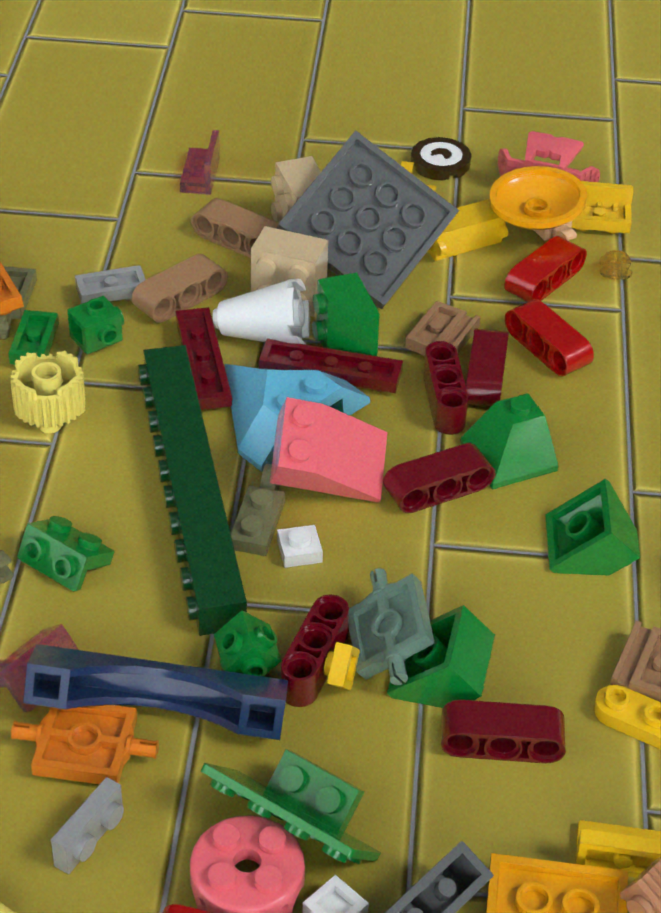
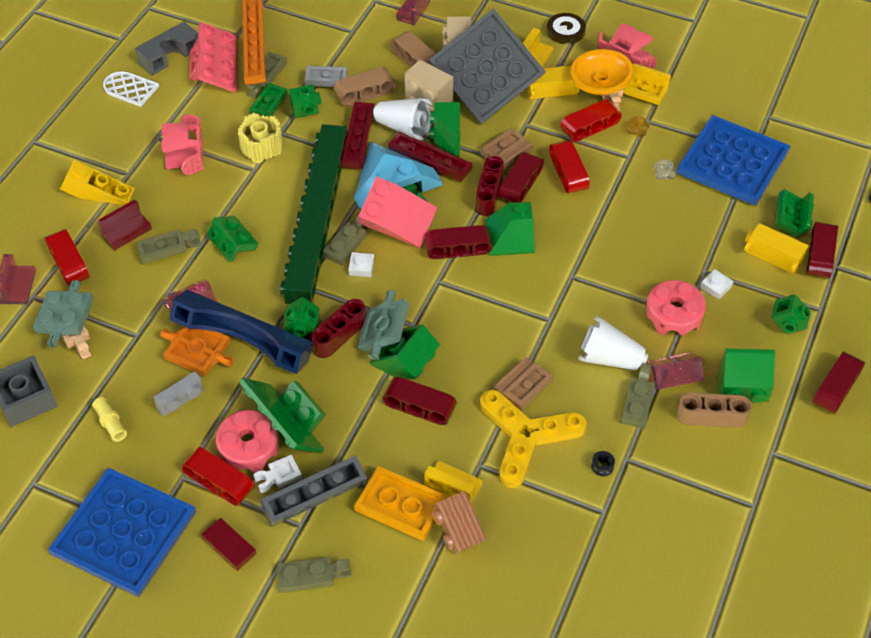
camera: 20 degrees right, 10 degrees up
yellow plate [324,642,360,690] -> none
green slope [545,478,640,576] -> none

